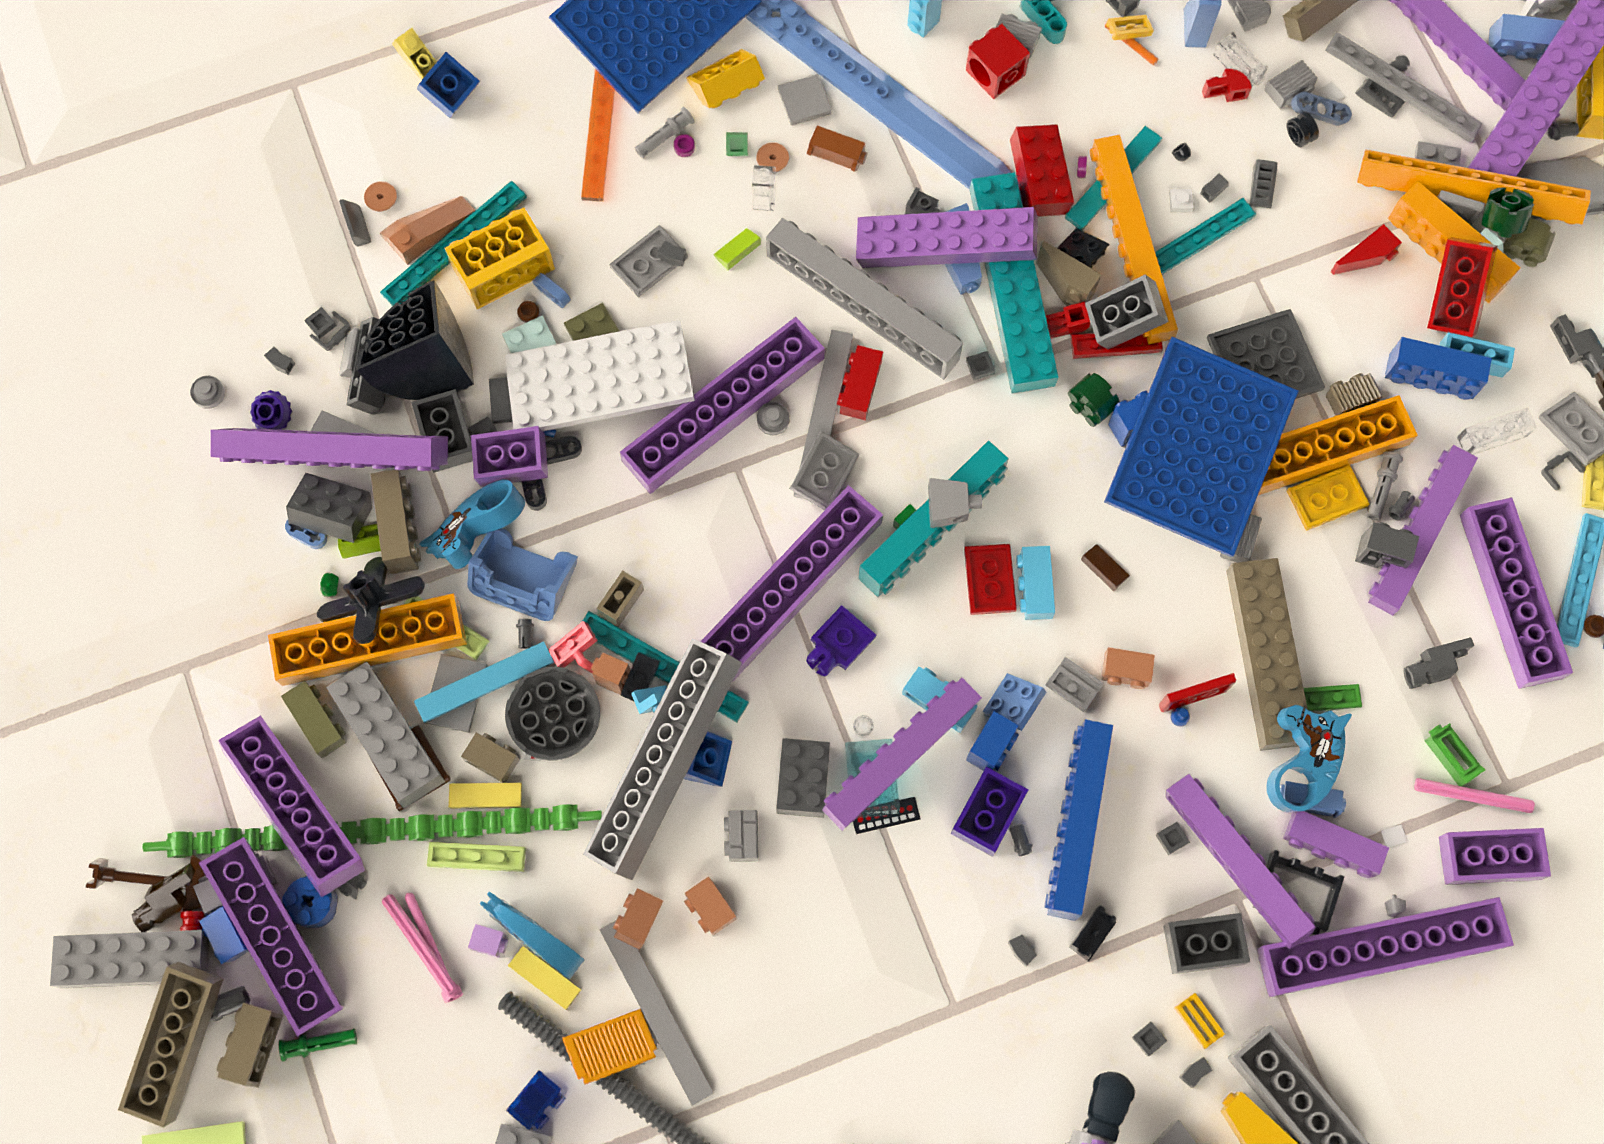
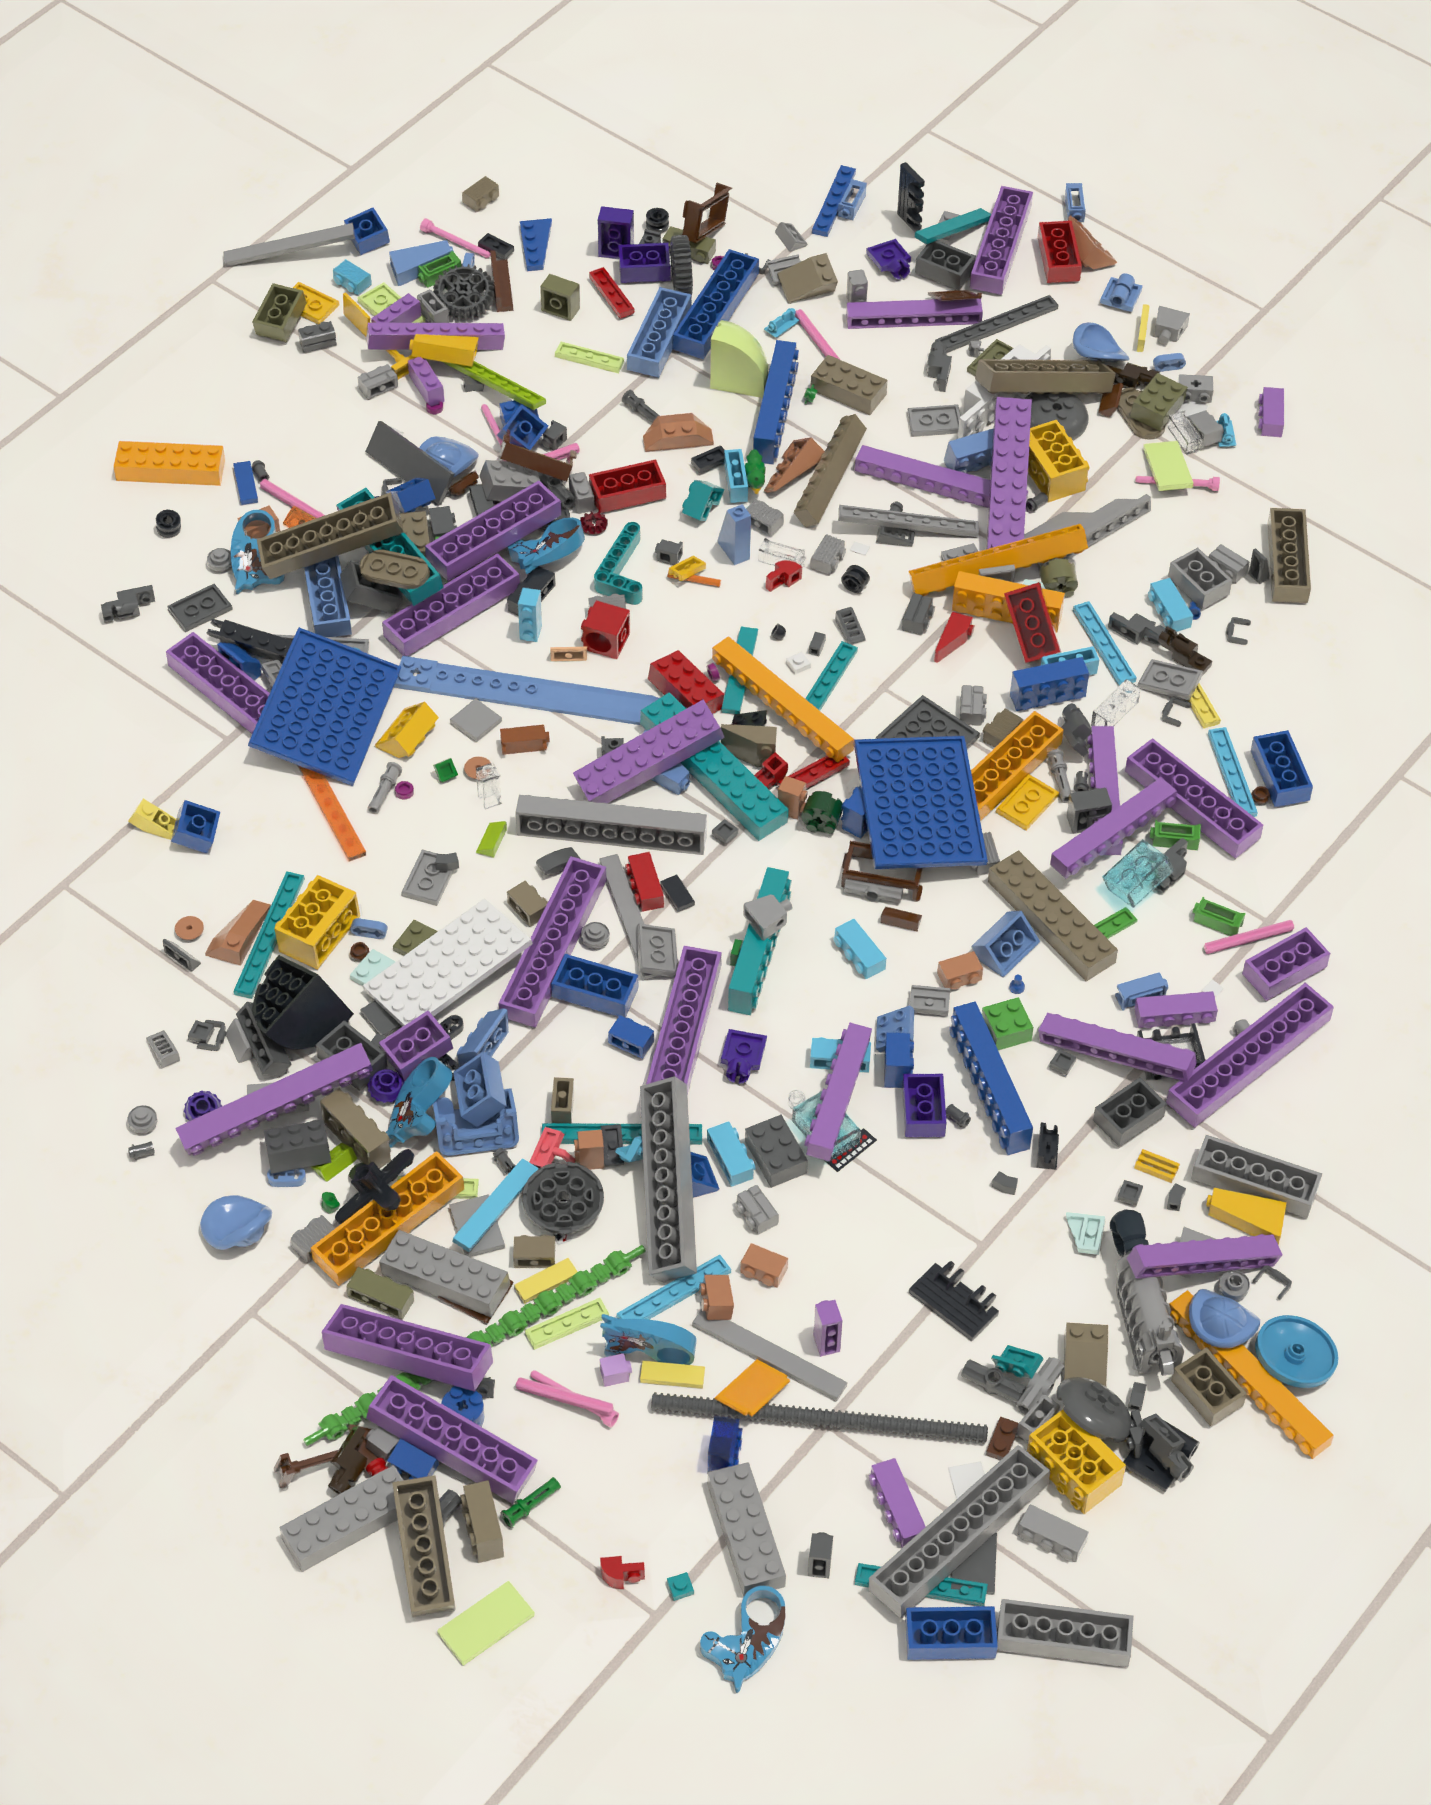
camera: 30 degrees left, 20 degrees down
dark grey piece [264,346,295,375] -> none
red tile [964,544,1017,615] -> none
dark grey brick [1085,275,1169,349] -> none
red tile [1159,673,1237,713] -> none
dark azure animal [1266,705,1352,813] -> none
sand blue beam [1291,92,1352,126] -> none
dark green brick [1481,188,1535,238] -> none
none -> dark grey pin [128,1141,155,1160]
none -> light grey slope [146,1030,180,1068]
none -> medium blue piece [200,1195,273,1250]
none -> light grey brick [291,1215,335,1263]
none -> dark purple piece [367,1069,405,1103]
none -> medium blue brick [453,1052,507,1127]
none -> medium blue slope [456,1008,509,1067]
none -> dark tan brick [507,880,548,927]
none -> dark grey slope [536,847,581,875]
none -> light nougat slope [550,646,587,661]
none -> blue brick [551,954,639,1018]
none -> blue brick [608,1015,654,1059]
none -> medium azure tile [616,1254,731,1320]
none -> black tile [660,874,695,912]
none -> medium azure brick [707,1121,756,1187]
none -> nougat brick [778,776,808,820]
none -> medium lavender brick [813,1299,843,1357]
none -> reddish brown piece [841,841,923,902]
none -> light grey piece [844,878,904,903]
none -> dark grey brick [902,593,935,635]
none -> black hinge [909,1261,999,1341]
none -> light grey brick [960,685,987,726]
none -> medium blue slope [971,911,1041,977]
none -> bright green brick [982,997,1034,1051]
none -> medium lavender brick [1050,777,1177,879]
none -> dark grey plate [1061,703,1092,757]
none -> light aqua wing [1066,1212,1106,1255]
none -> medium azure tile [1073,601,1137,687]
none -> clear light blue brick [1102,839,1174,908]
none -> bright green window [1150,820,1201,851]

